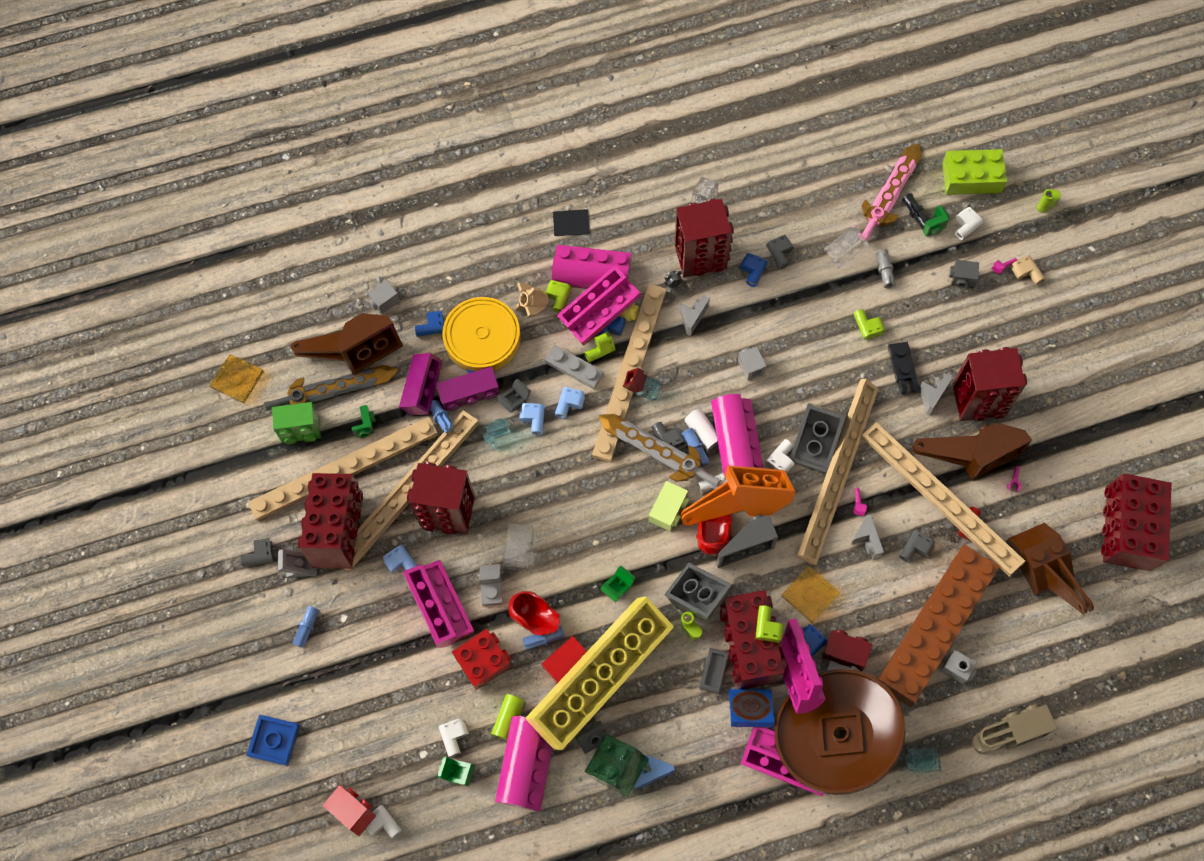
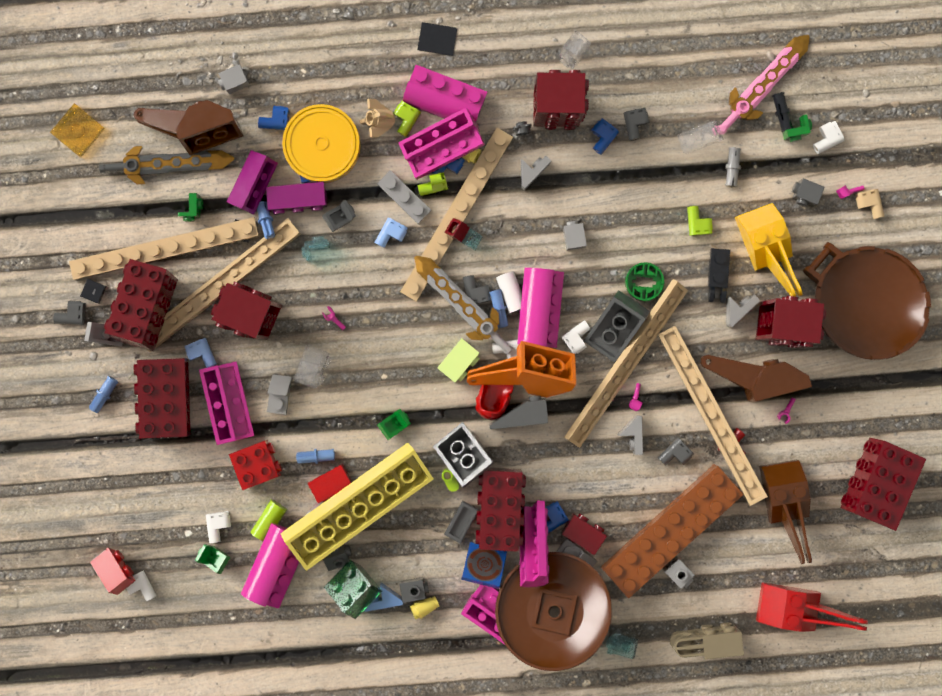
camera: 15 degrees right, 20 degrees up
blue tile [246,714,301,766] -> none
bright green brick [272,402,321,444] -> none
red hair [508,591,560,635] -> none
light blue piece [519,403,545,435] -> none
lime piece [756,606,784,643] -> none
clear yellow tile [781,565,840,624] -> none
lime brick [942,149,1007,195] -> none
lime piece [1037,189,1061,213] -> none
none -> black tile [80,279,107,304]
none -> dark red brick [133,358,191,438]
none -> dark pink hand [322,306,346,330]
none -> dark grey brick [399,577,429,603]
none -> light yellow cone [409,596,439,620]
none -> green piece [625,262,665,301]
none -> yellow slope [735,203,803,297]
none -> red slope [756,582,868,632]
none -> reddish brown dish [803,242,931,360]

